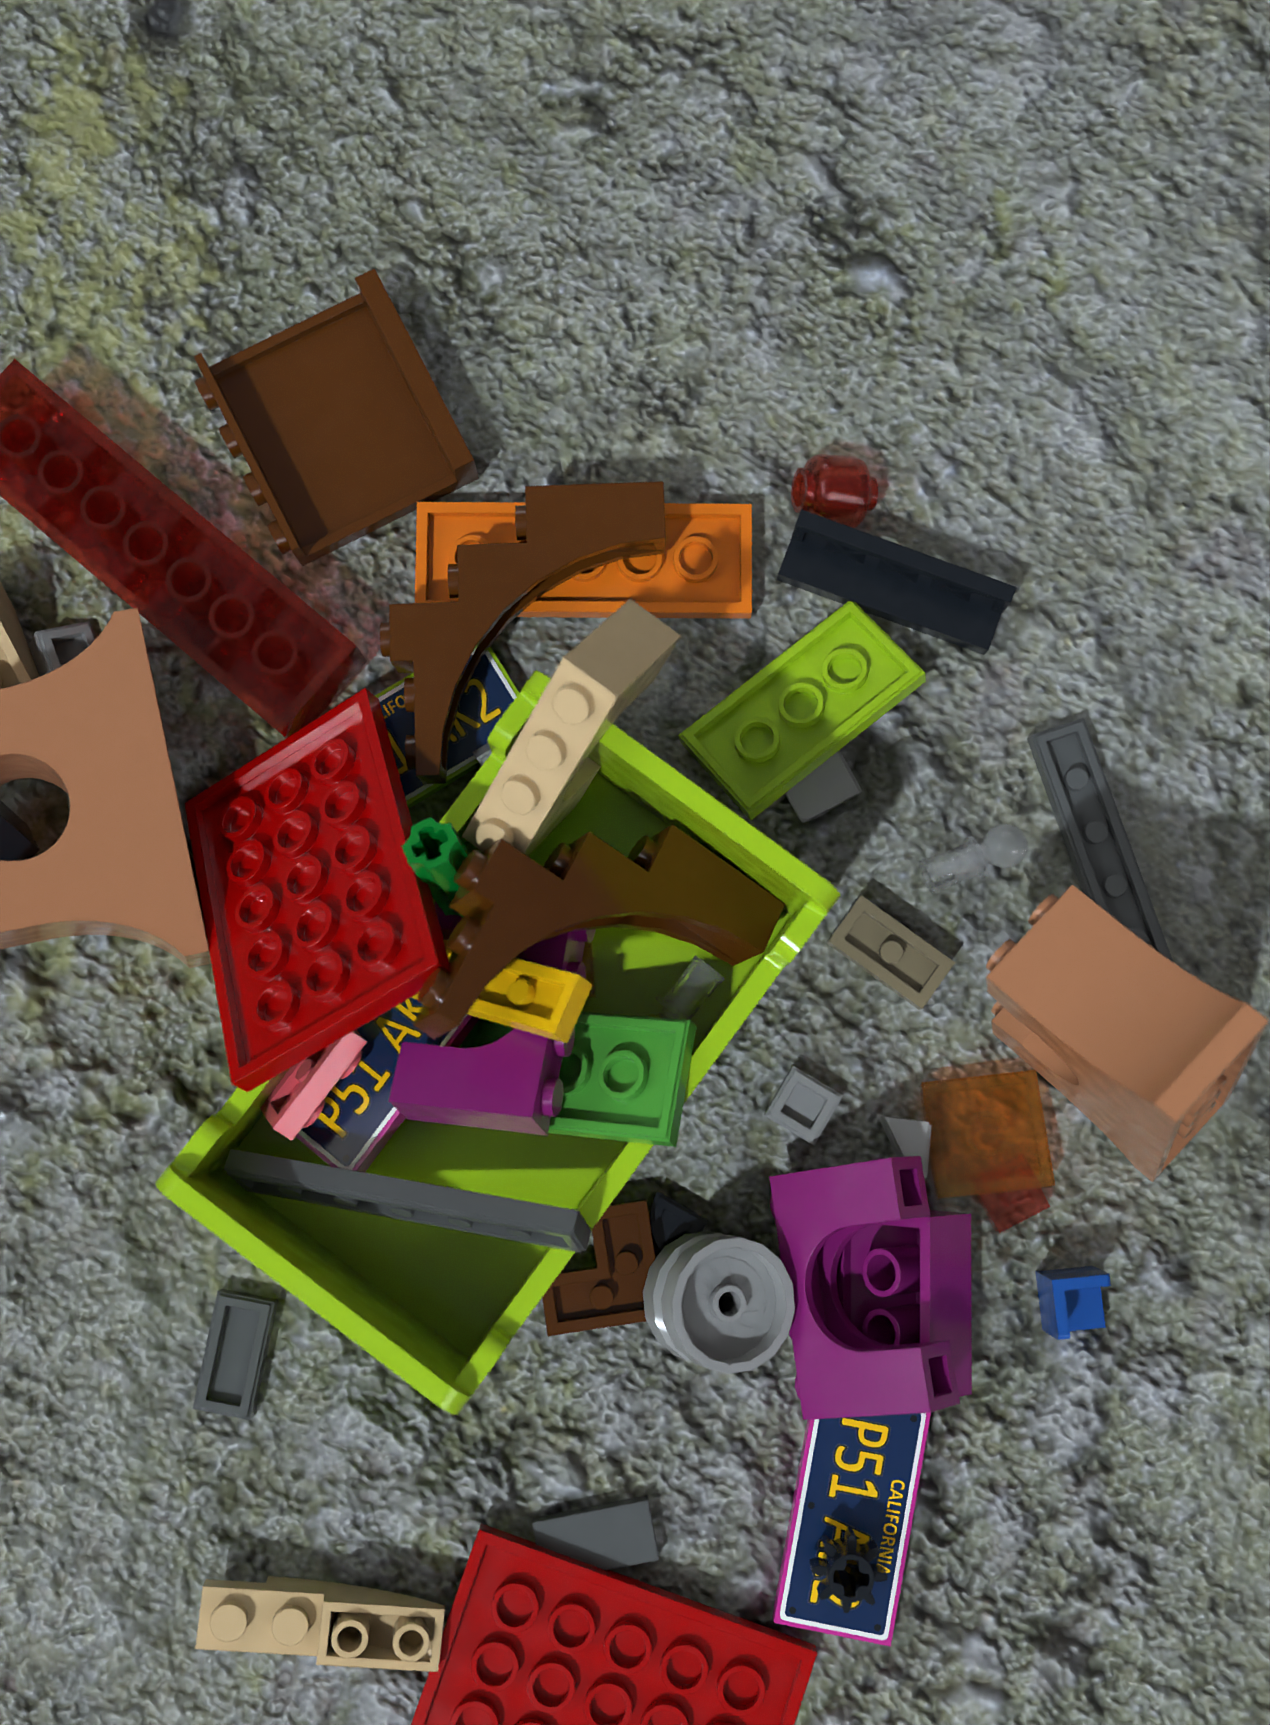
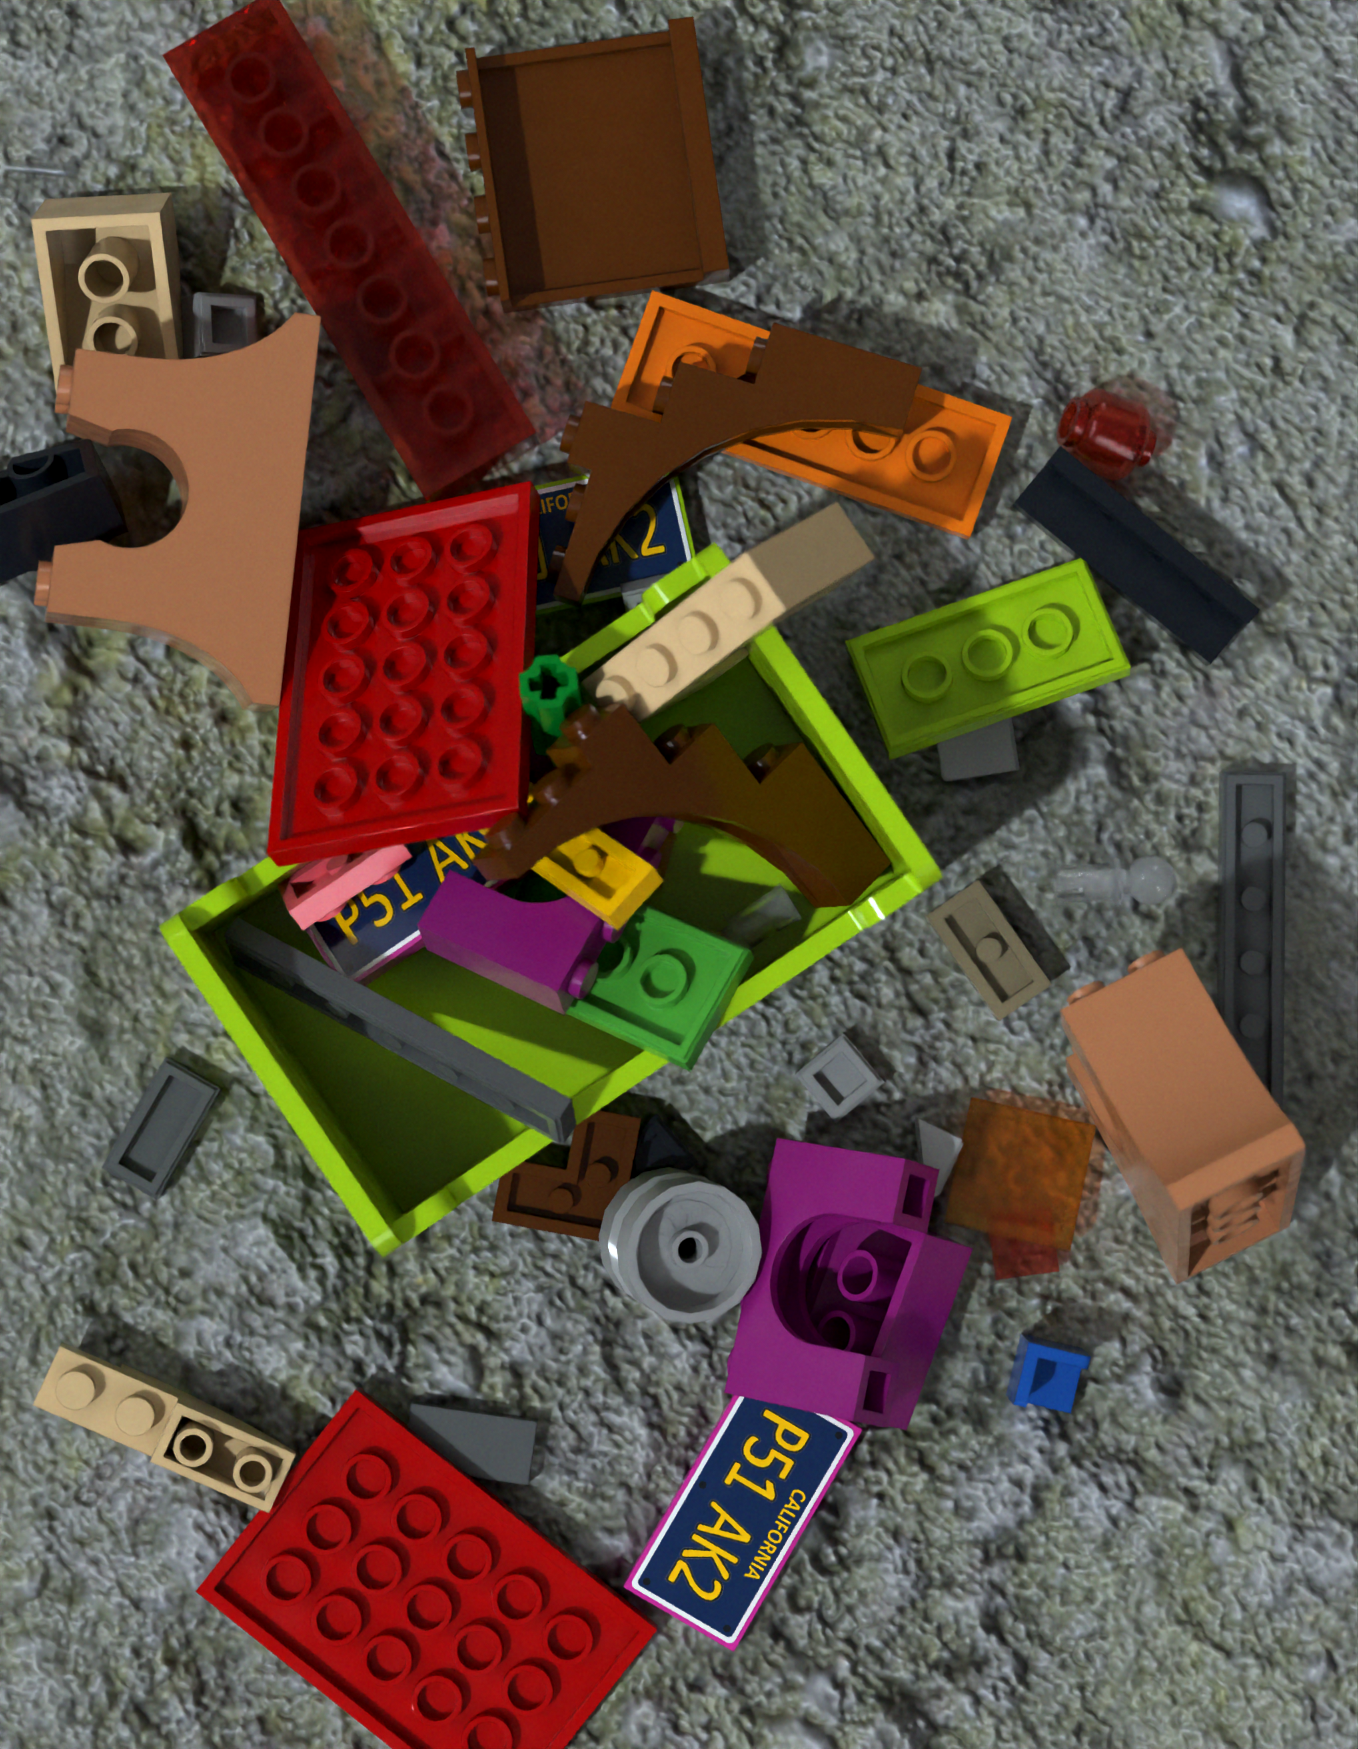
camera: 20 degrees right, 5 degrees up
black gear [809,1527,887,1613] -> none

